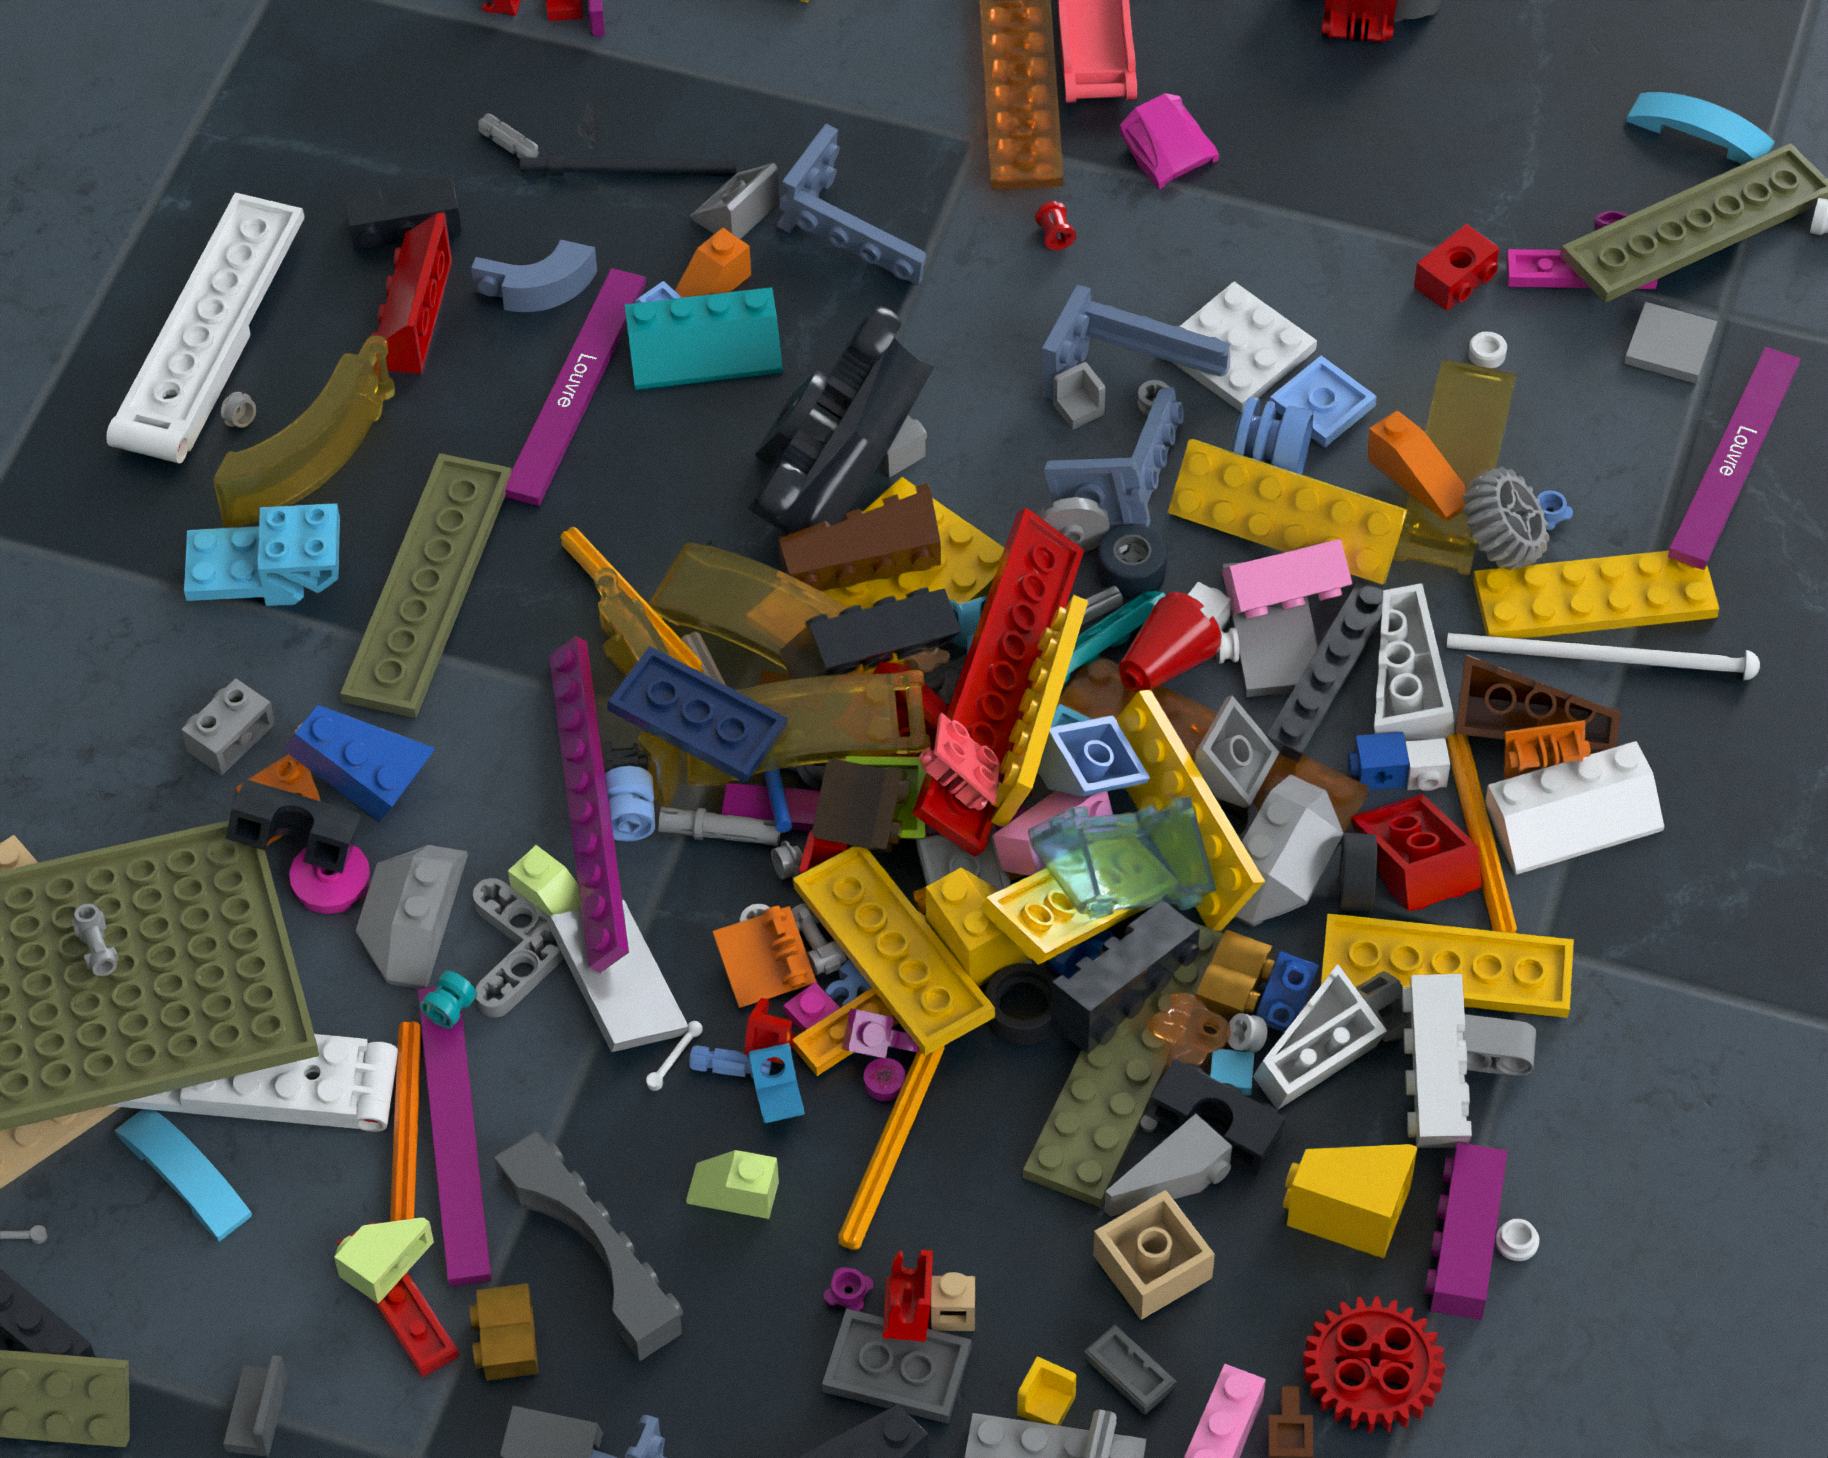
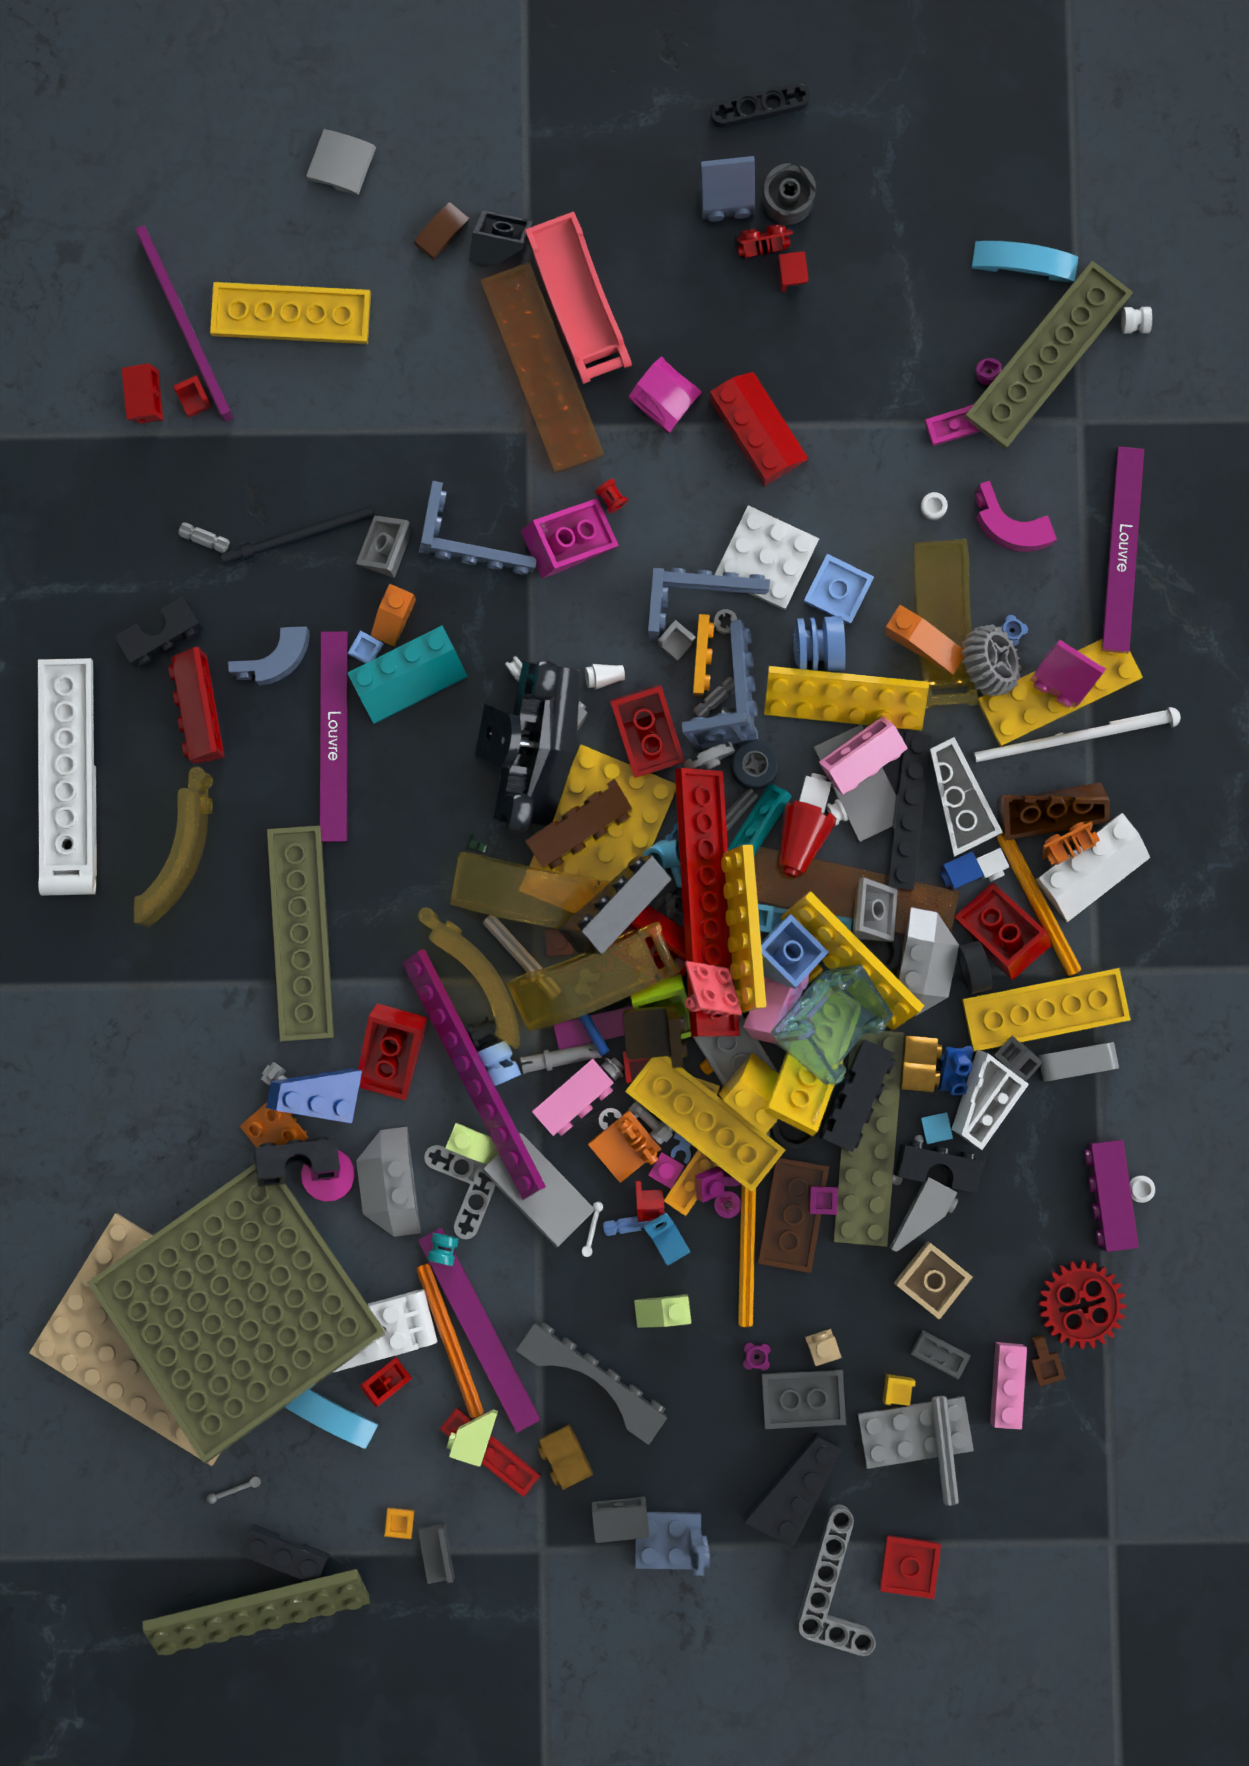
camera: 20 degrees left, 30 degrees up
light grey bar [71,904,118,976] -> none
light grey brick [181,678,276,776] -> none
medium azure piece [184,503,340,606] -> none
light grey plate [221,392,256,428] -> none
light orange axle [560,527,703,673] -> none
dark blue plate [607,646,788,783] -> none
red hinge [882,1249,933,1342] -> none
clear orange plate [1147,993,1230,1067] -> none
white bush [1227,1013,1267,1053] -> none
yellow slope [1283,1144,1417,1258] -> none
white wedge [1402,974,1472,1148] -> none
red brick [1414,224,1499,311] -> none
light grey tile [1624,302,1717,384] -> none
none -> red slope [358,1003,428,1101]
none -> red slope [360,1357,412,1408]
none -> light orange tile [384,1508,415,1539]
none -> dark pink slope [521,498,619,579]
none -> bright pink brick [532,1059,614,1136]
none -> white cone [585,664,625,690]
none -> red slope [610,684,685,778]
none -> light orange plate [693,614,714,697]
none -> red slope [709,372,809,487]
none -> reddish brown plate [758,1158,829,1273]
none -> red panel [777,251,808,292]
none -> magenta plate [809,1186,838,1215]
none -> dark pink arch [975,481,1057,552]
none -> dark pink slope [1030,640,1106,708]

